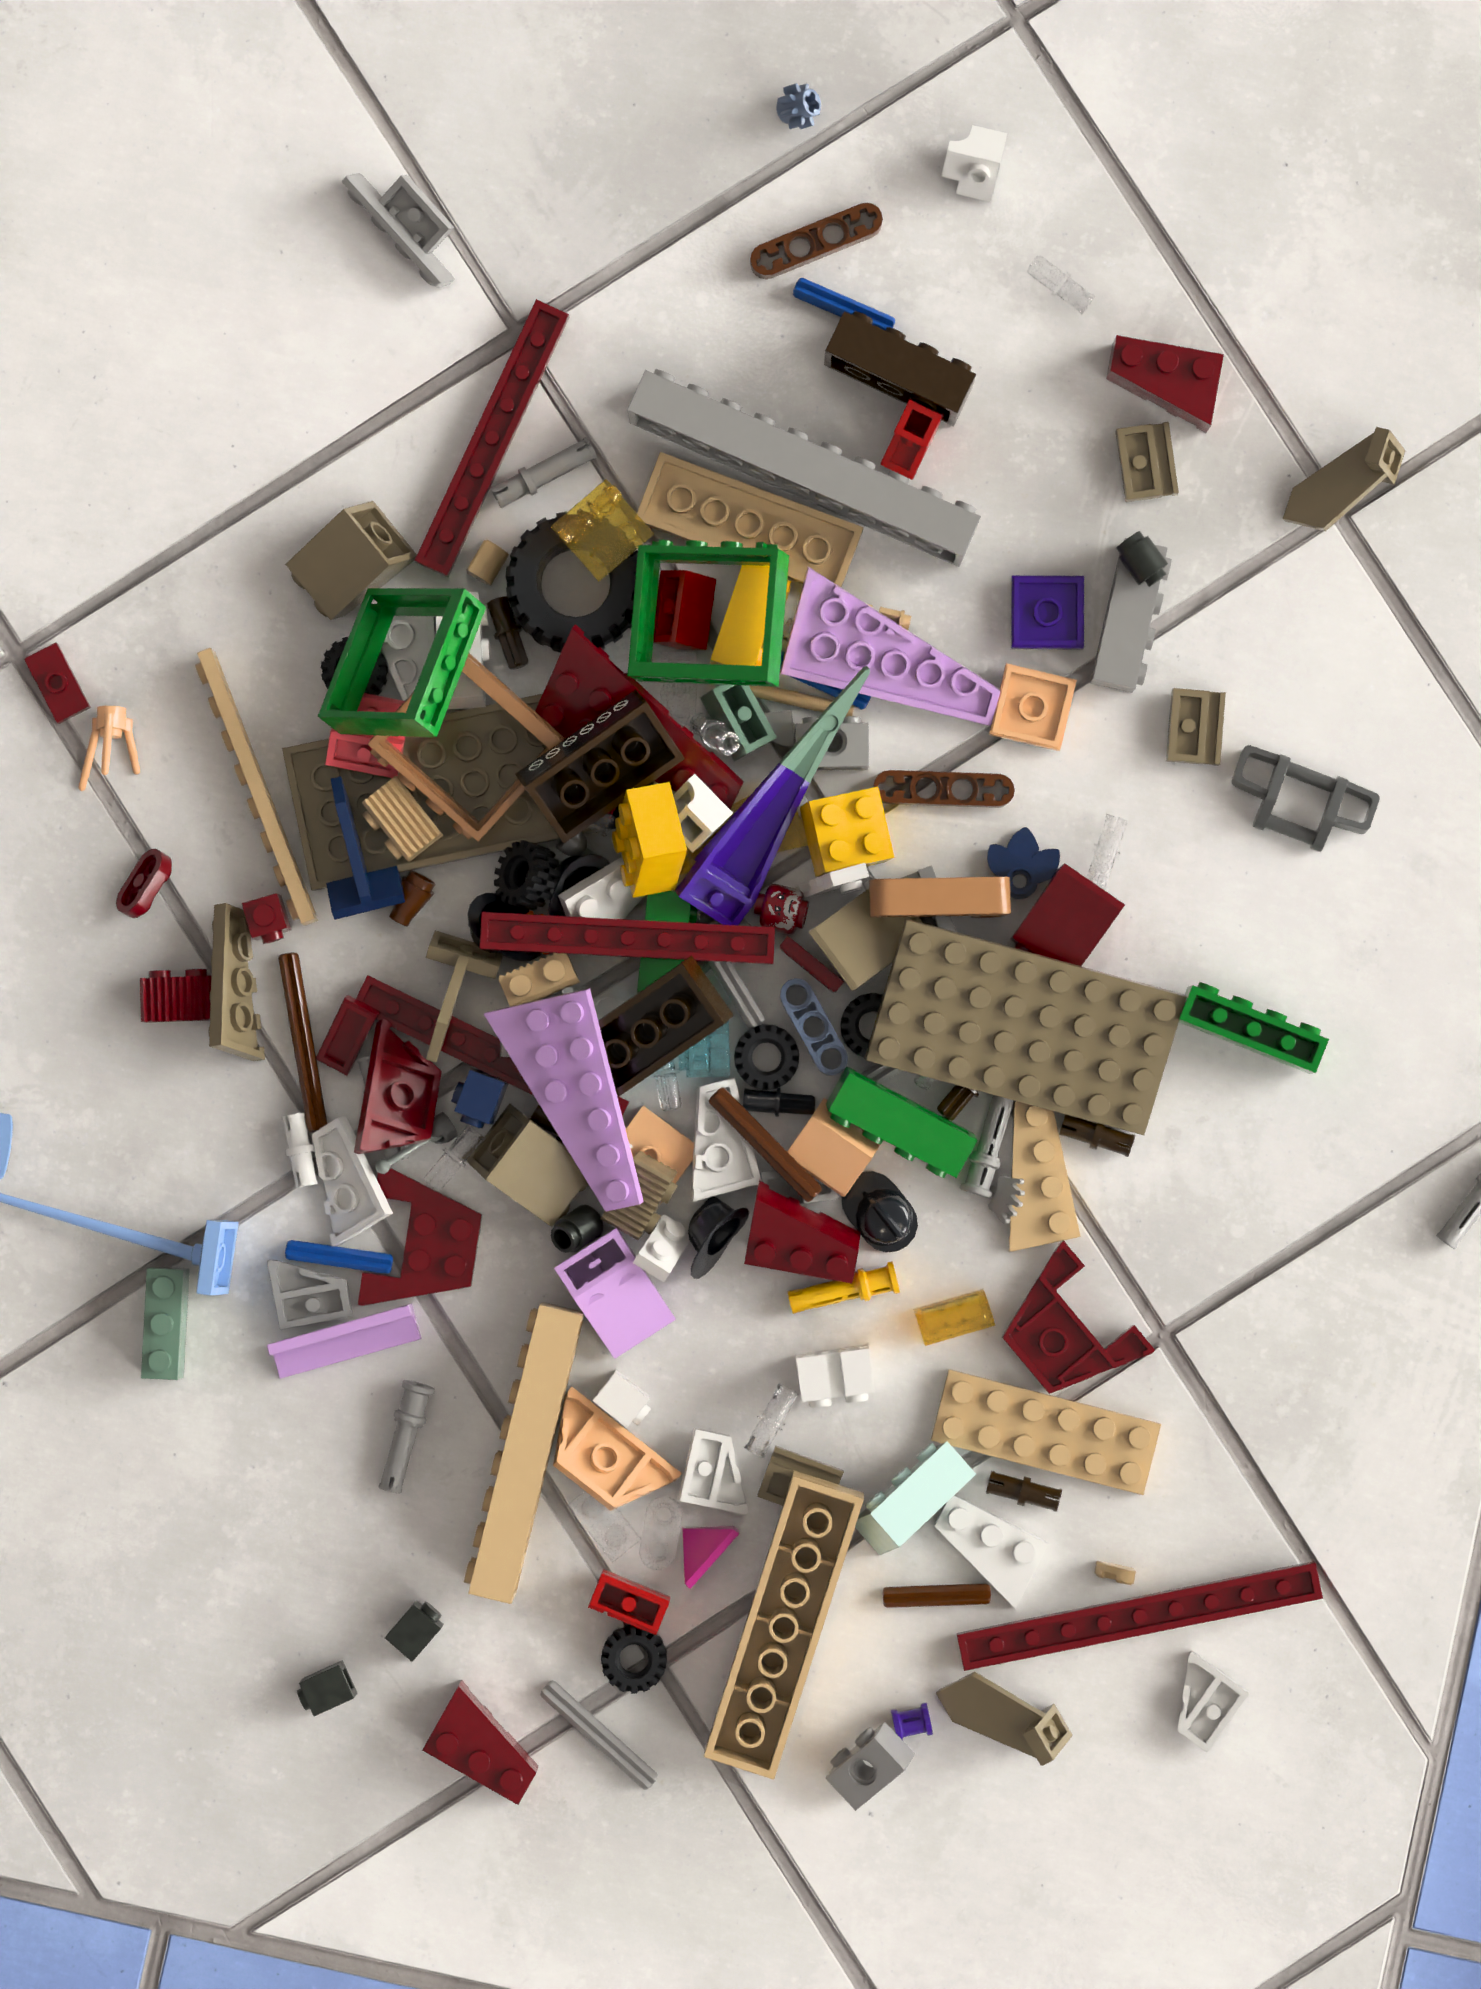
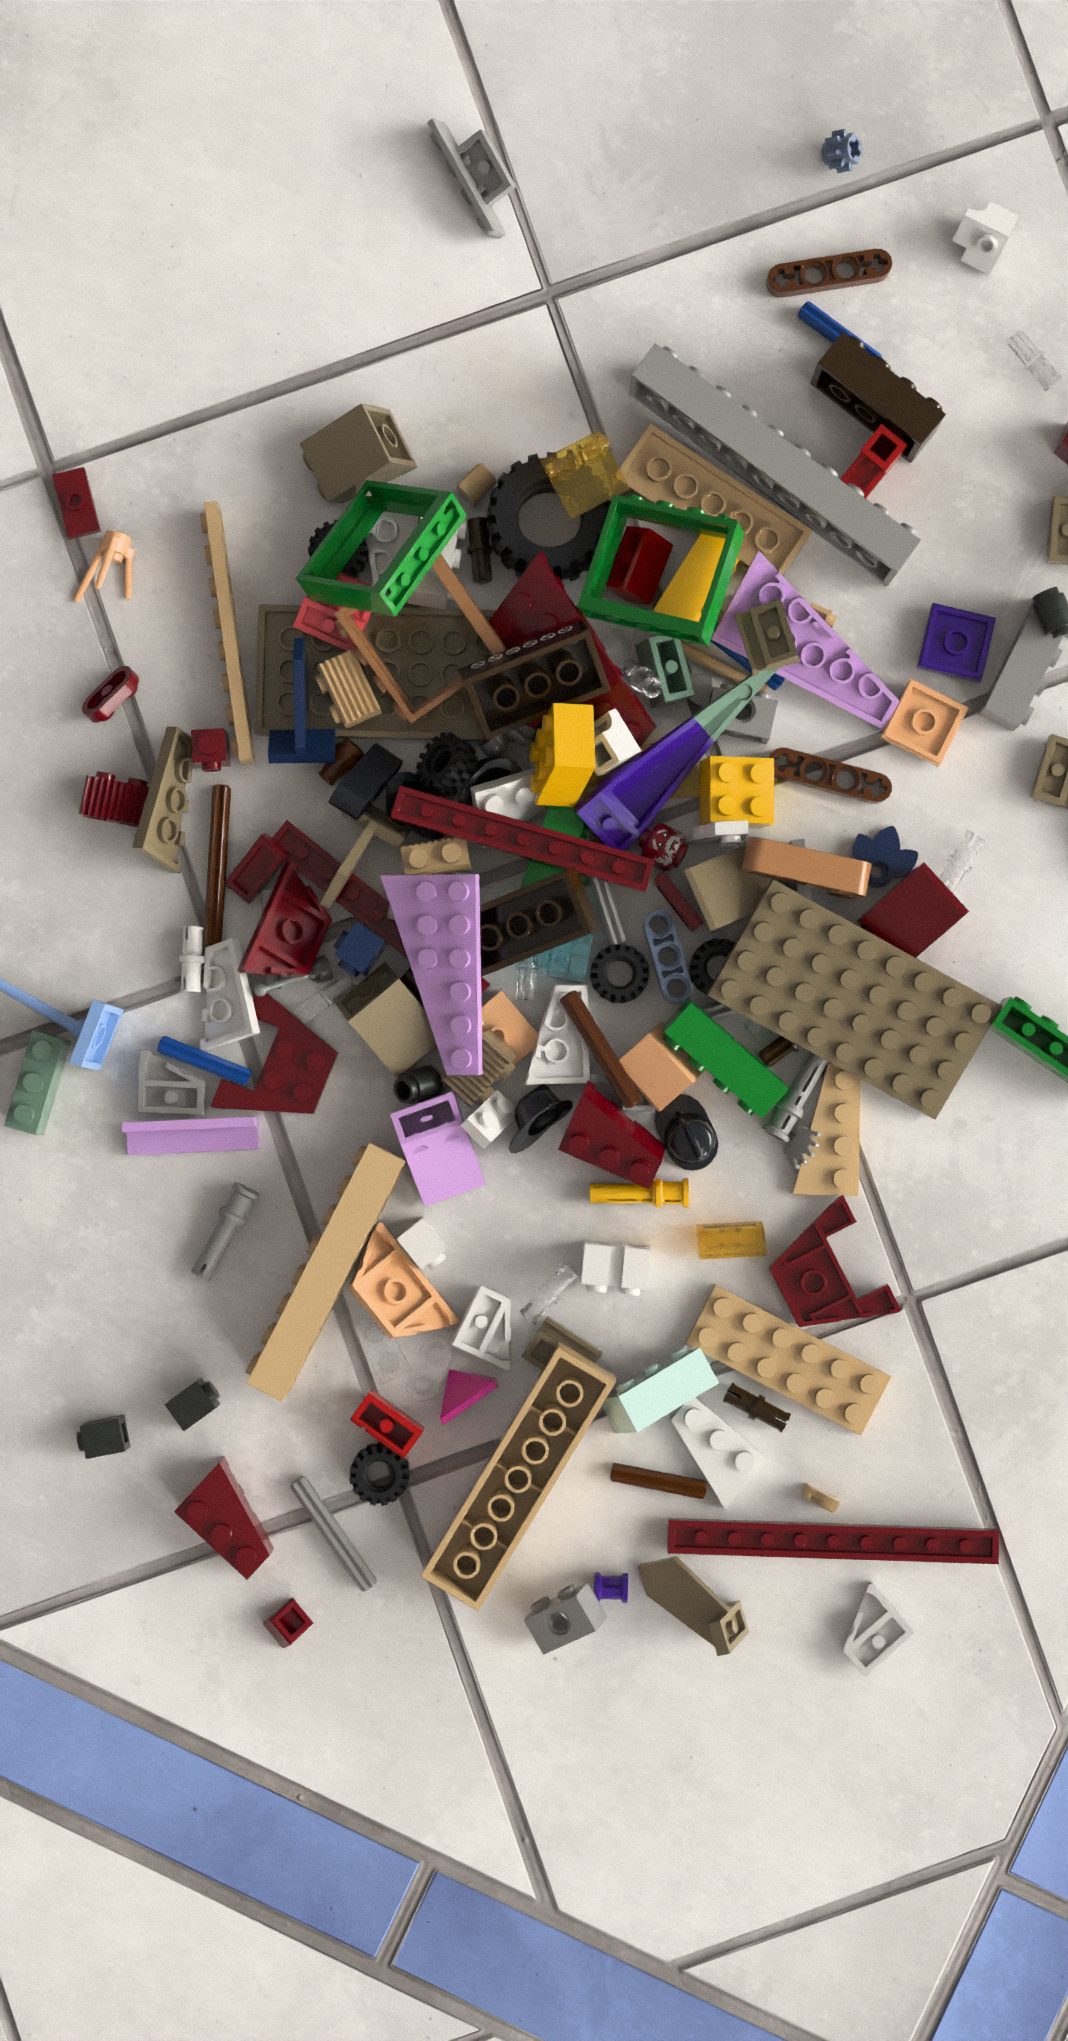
camera: 10 degrees right, 0 degrees up
dark red plate [414,299,570,577] -> none
light grey pin [491,437,597,509] -> none
black axle [743,1088,816,1117] -> none
dark brown pin [1059,1114,1135,1157] -> none
none -> dark red slope [263,1598,314,1648]
none -> black beam [328,743,403,821]
none -> dark tan plate [735,599,800,676]

